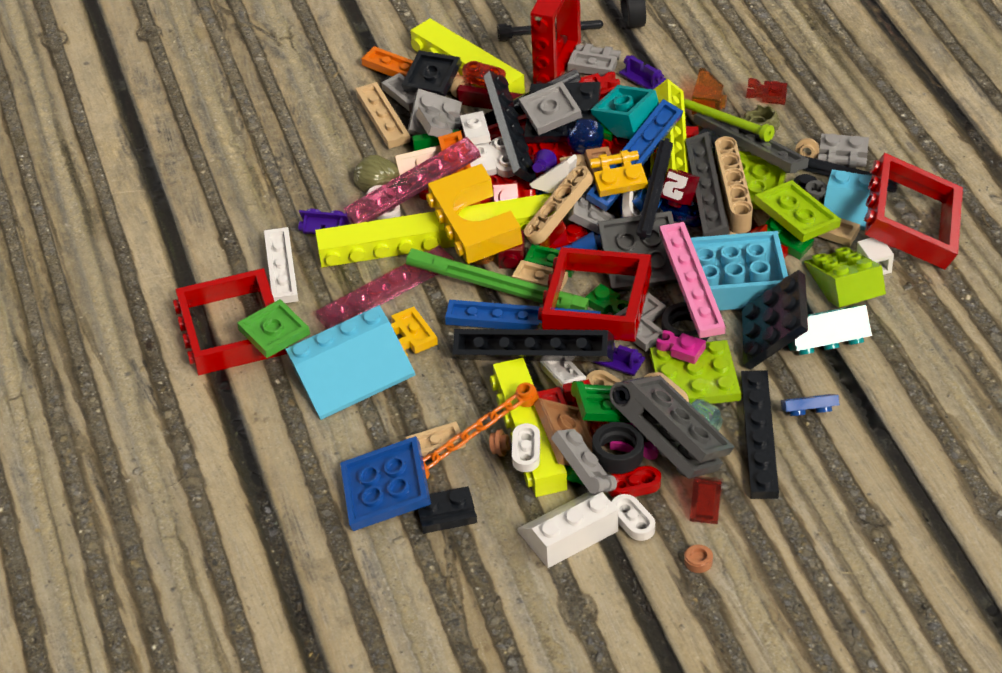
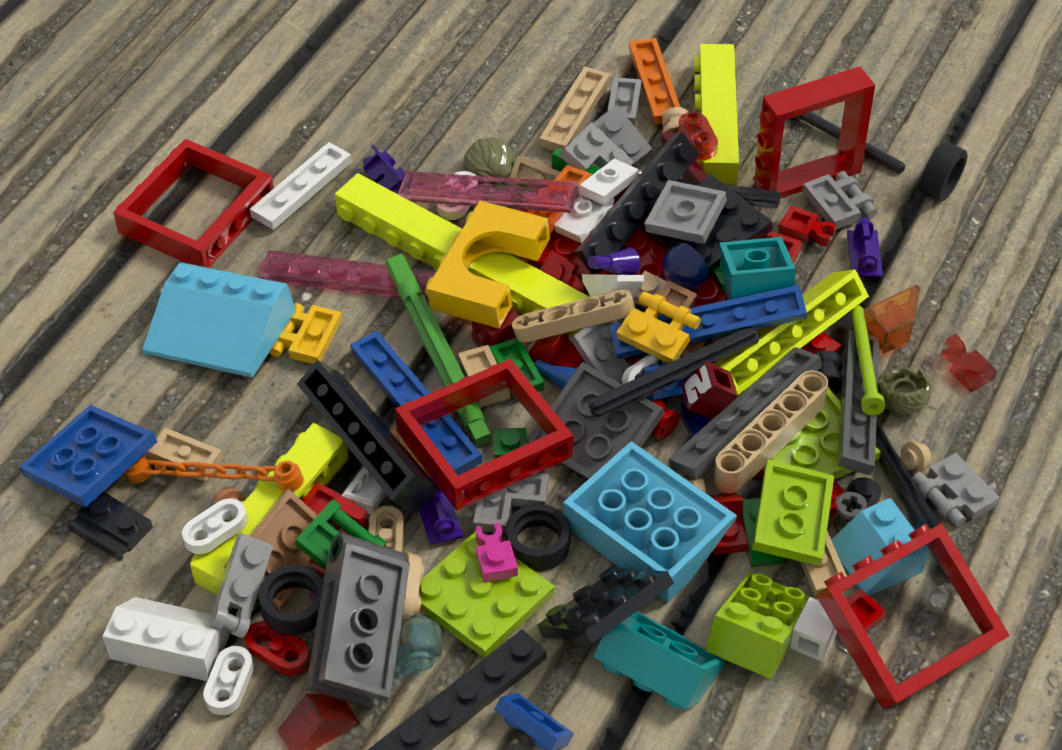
camera: 45 degrees right, 5 degrees up
bright green plate [237,299,310,358] -> none
black plate [402,50,462,97] -> none
bright pink plate [659,222,726,338] -> none

